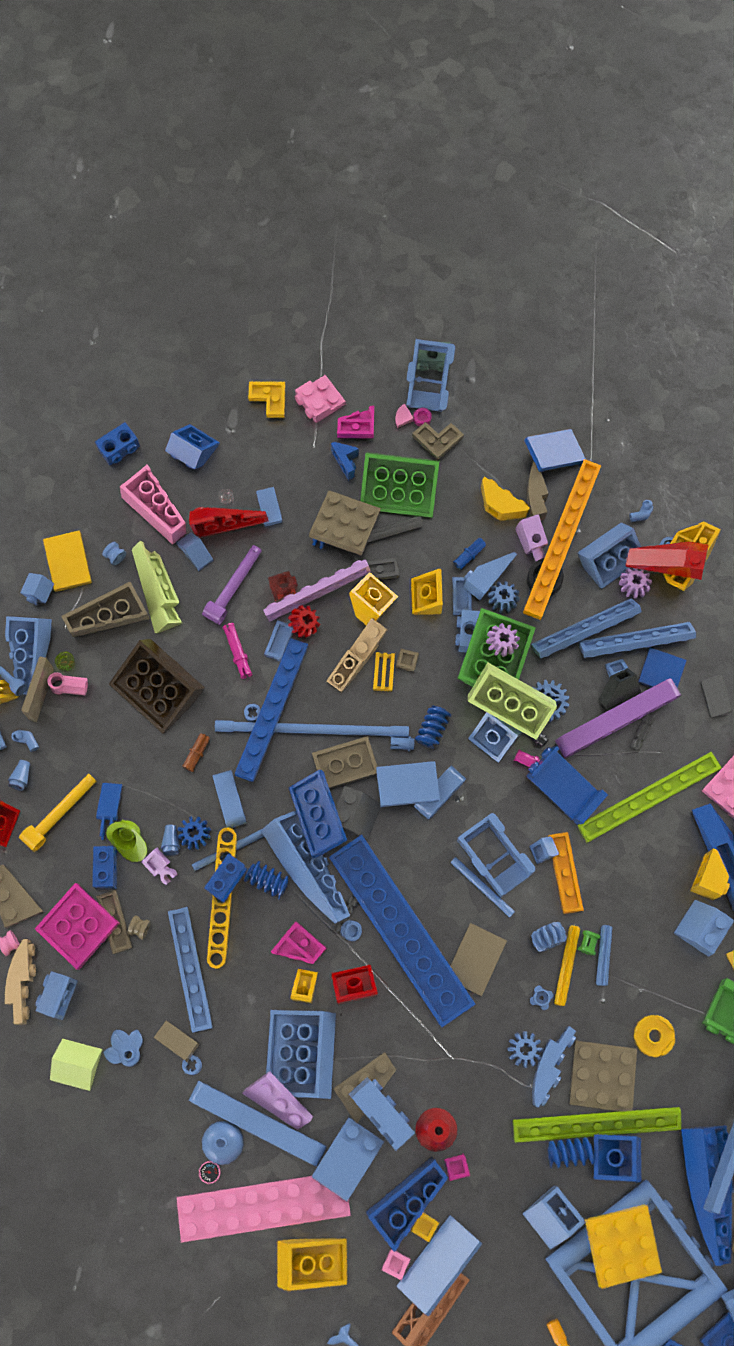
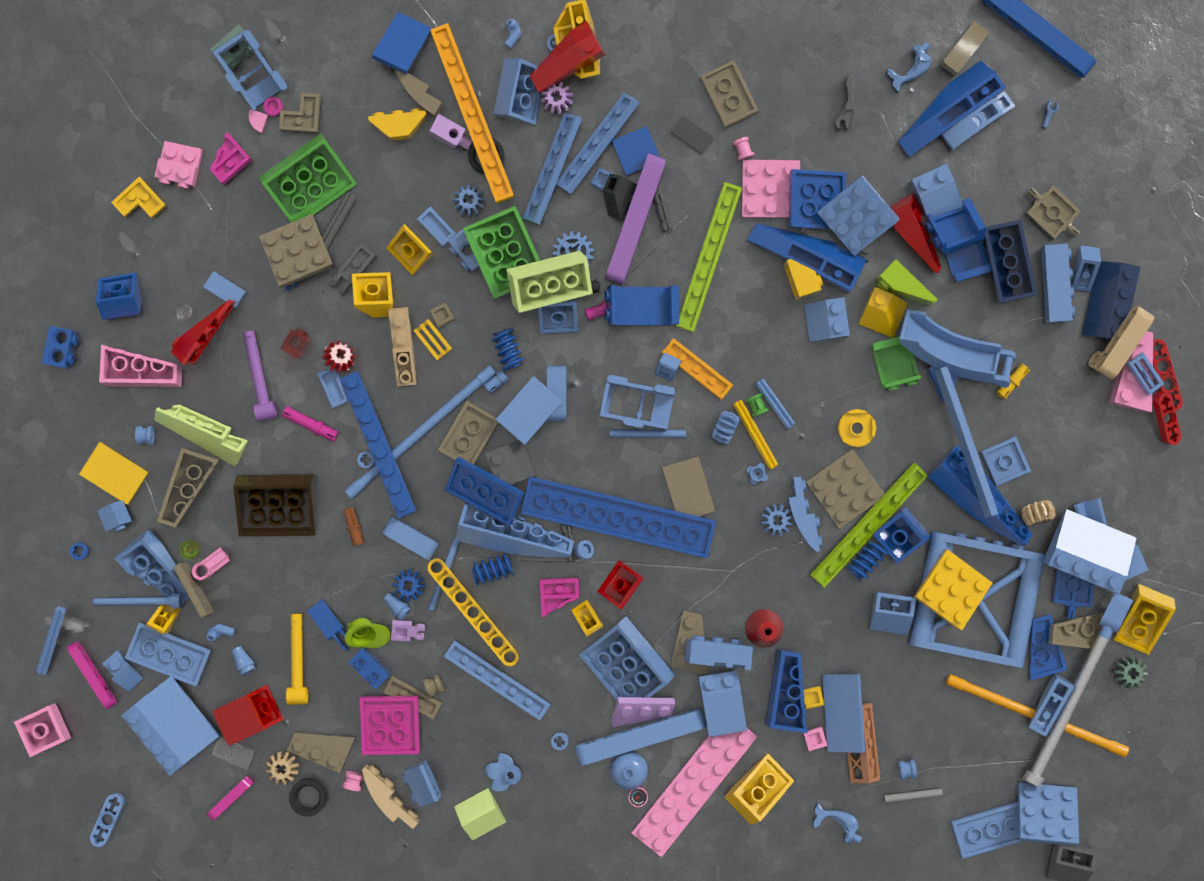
camera: 40 degrees left, 15 degrees up
dark tan tile [154,1020,199,1062] -> none
medium blue slope [176,532,214,571] -> none
blue panel [204,853,247,903] -> none
lavender plate [263,559,371,622] -> none
blue slope [331,442,359,481] -> none
dark pink tile [444,1154,470,1181] -> none
blue axle [453,538,486,570] -> none
medium blue slope [462,552,517,600] -> none
lavender gear [486,623,520,657] -> none

